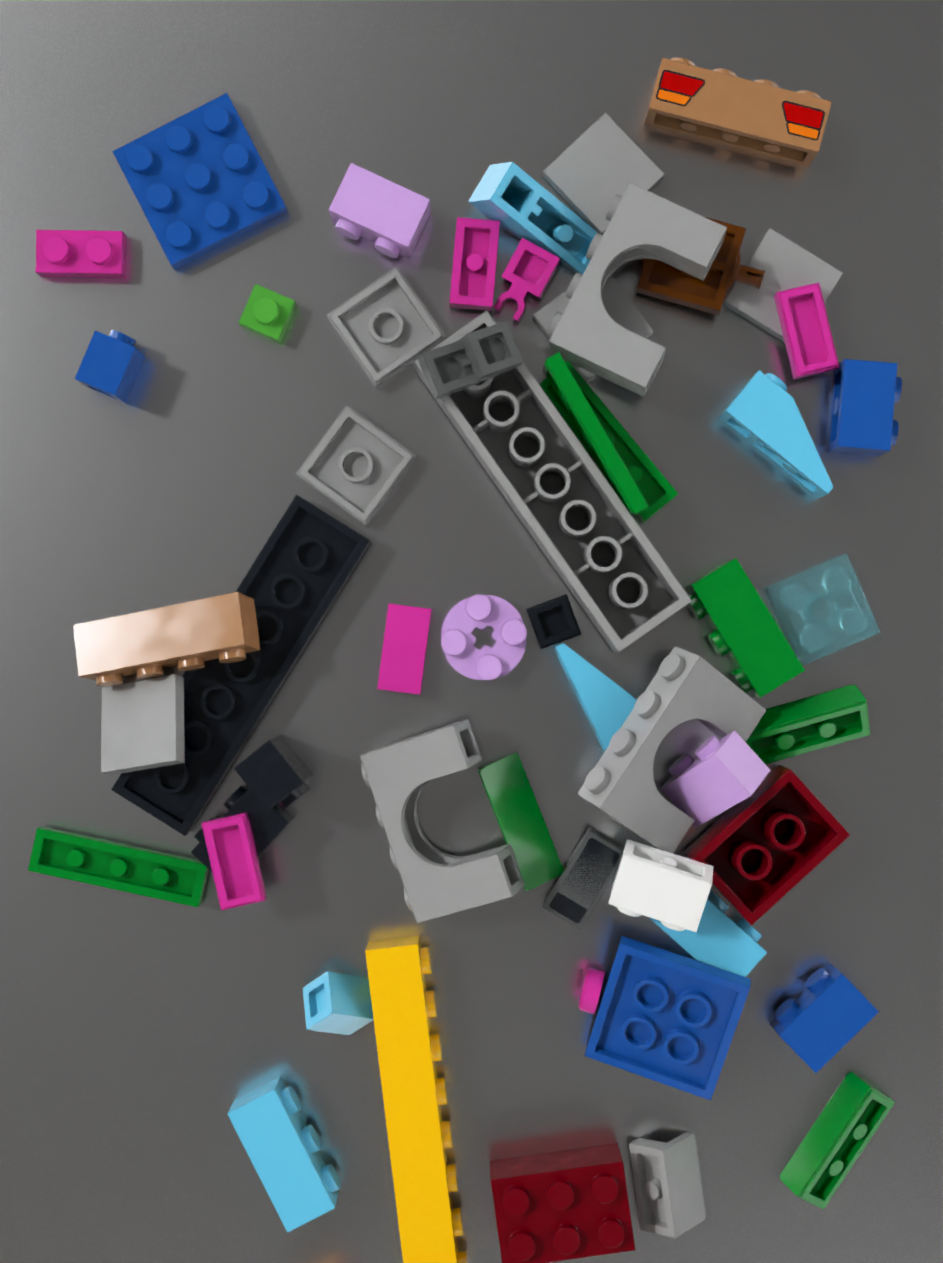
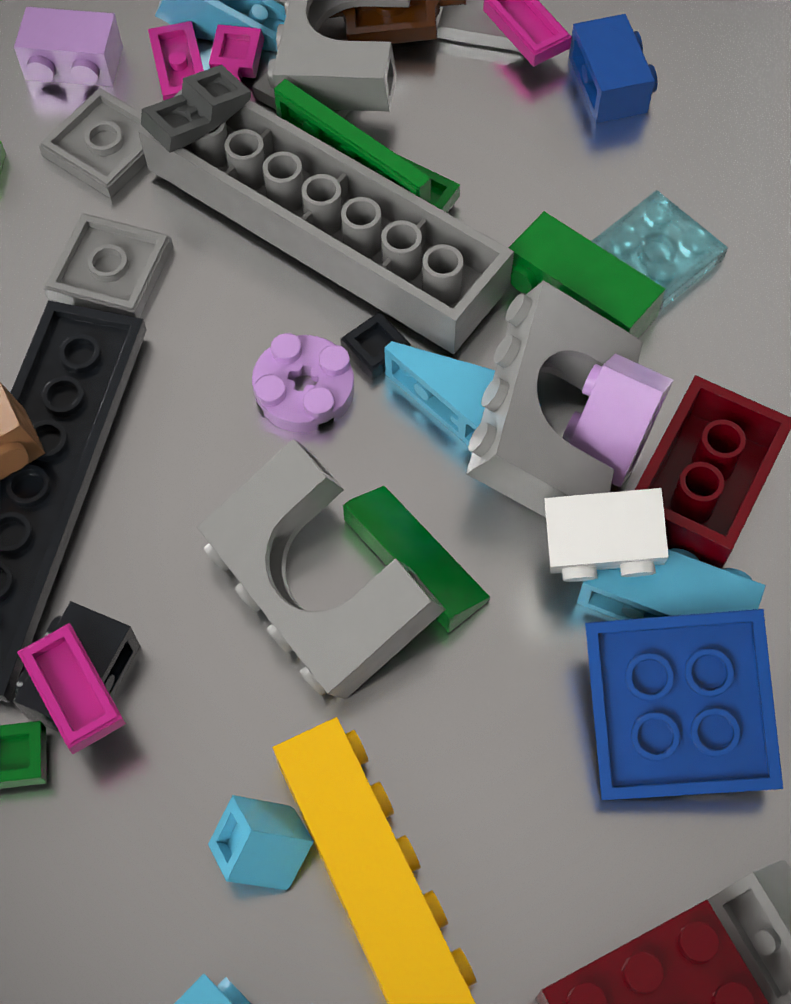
camera: 20 degrees left, 25 degrees down
black brick [234,735,313,811] -> none
dark pink tile [377,603,432,695] -> none
slope [543,827,624,929] -> none
dark pink tile [578,967,605,1015] -> none
medium azure slope [719,370,833,499] -> none
green slope [746,685,871,765] -> none

